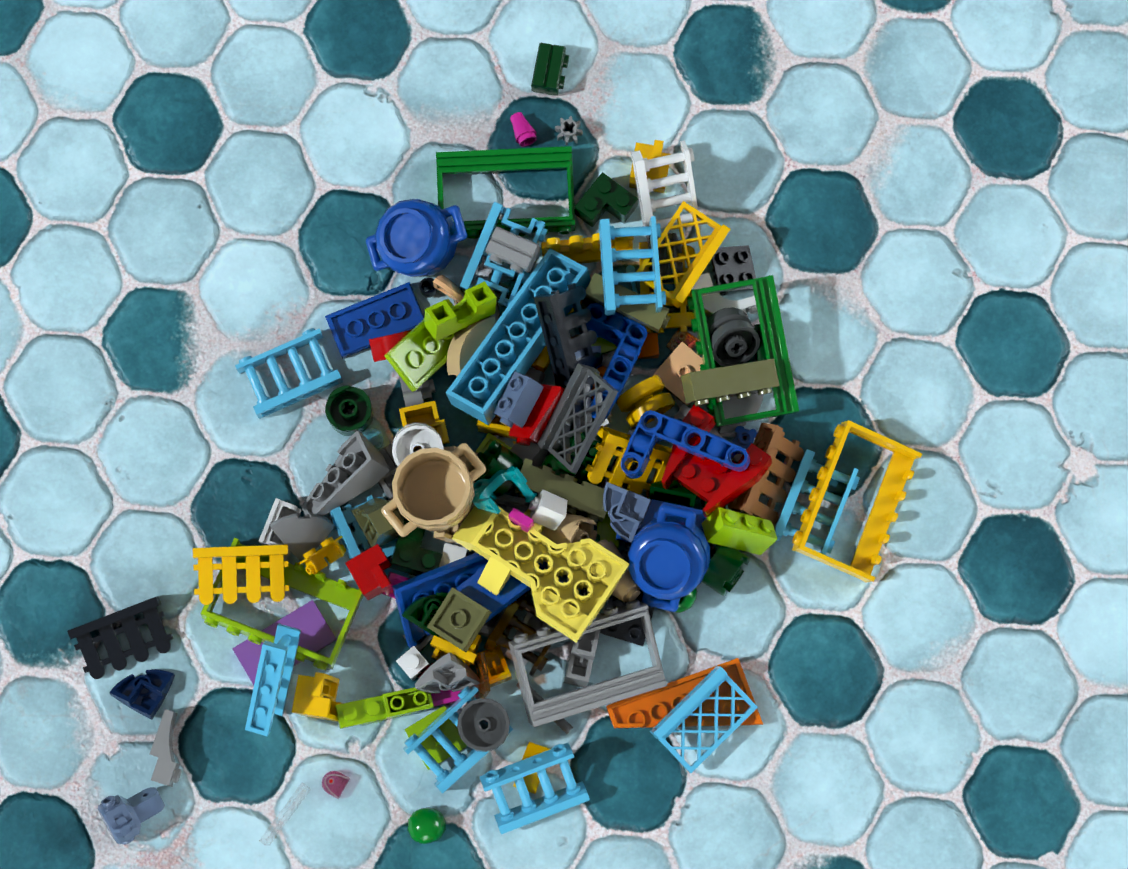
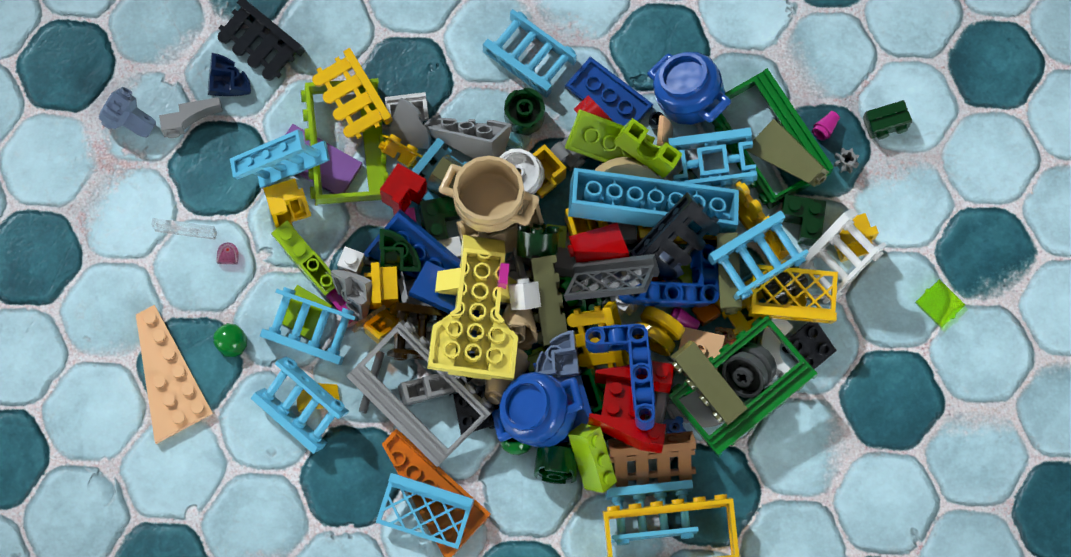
camera: 60 degrees right, 5 degrees down
olive plate [427,587,491,652] -> none
dark grey wheel [457,698,510,752] -> none
teal piece [472,466,537,514] -> none
light grey brick [485,227,541,274] -> none
sand blue brick [493,372,544,428] -> none
none -> dark pink cone [670,307,700,330]
none -> olive slope [746,119,829,187]
none -> clear neon green piece [915,279,965,328]

